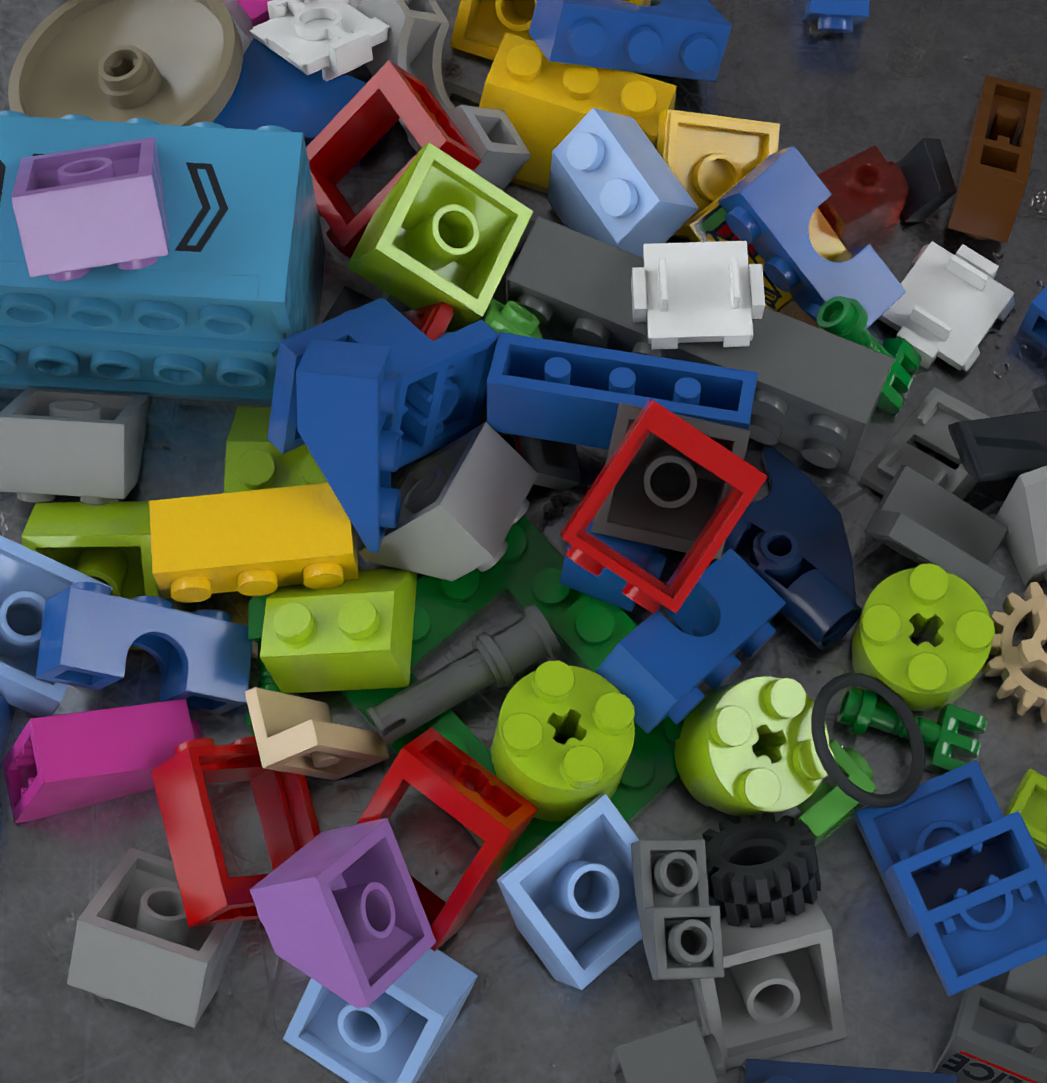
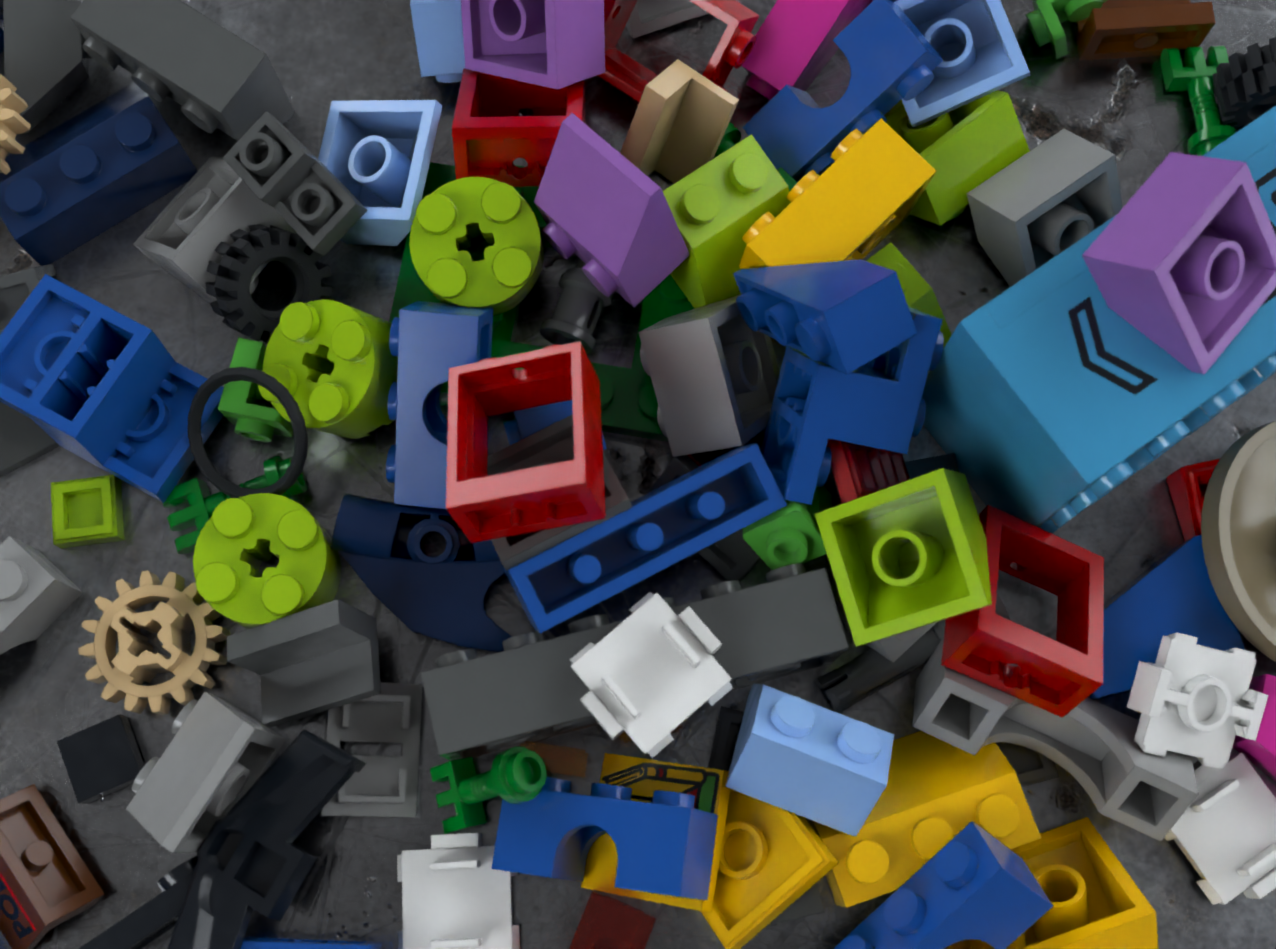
camera: 140 degrees right, 5 degrees up
none -> medium lavender slope [534,113,690,307]

